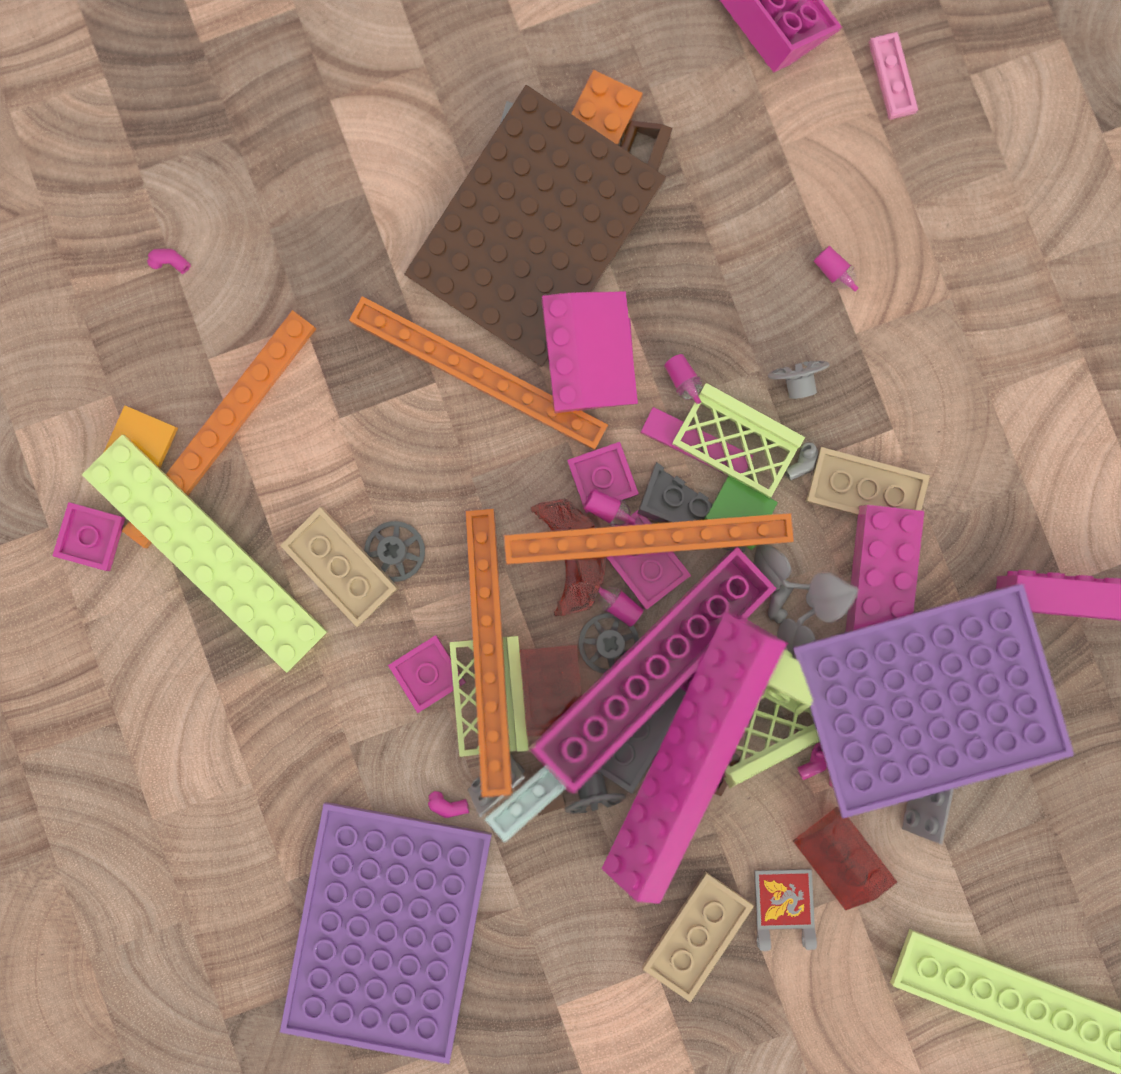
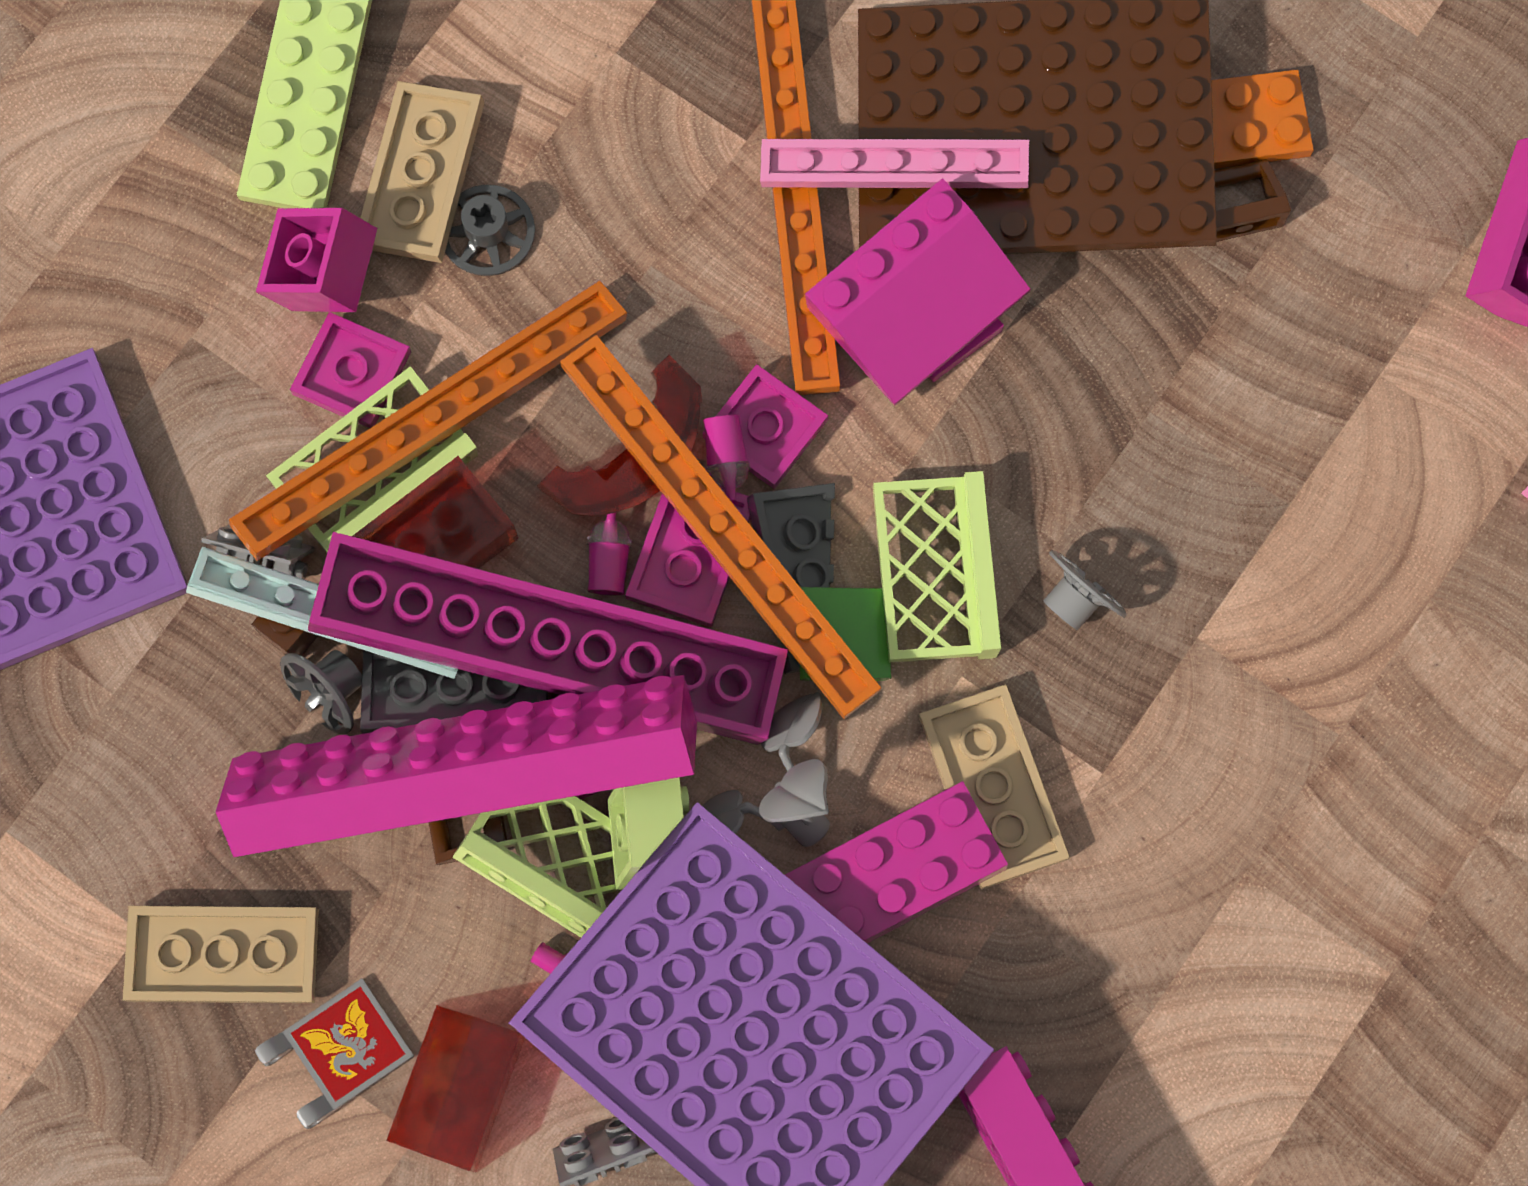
camera: 55 degrees right, 10 degrees down
dark pink arm [428,791,469,818] -> none
dark grey wheel [579,613,639,674] -> none
dark pink tile [640,407,753,476] -> none
dark pink piece [664,354,703,404] -> none
light grey arm [767,581,794,623] -> none
light grey arm [785,442,818,481] -> none
dark pink piece [813,245,858,292] -> none
none -> dark pink brick [256,208,378,312]
none -> bright pink plate [760,139,1029,188]

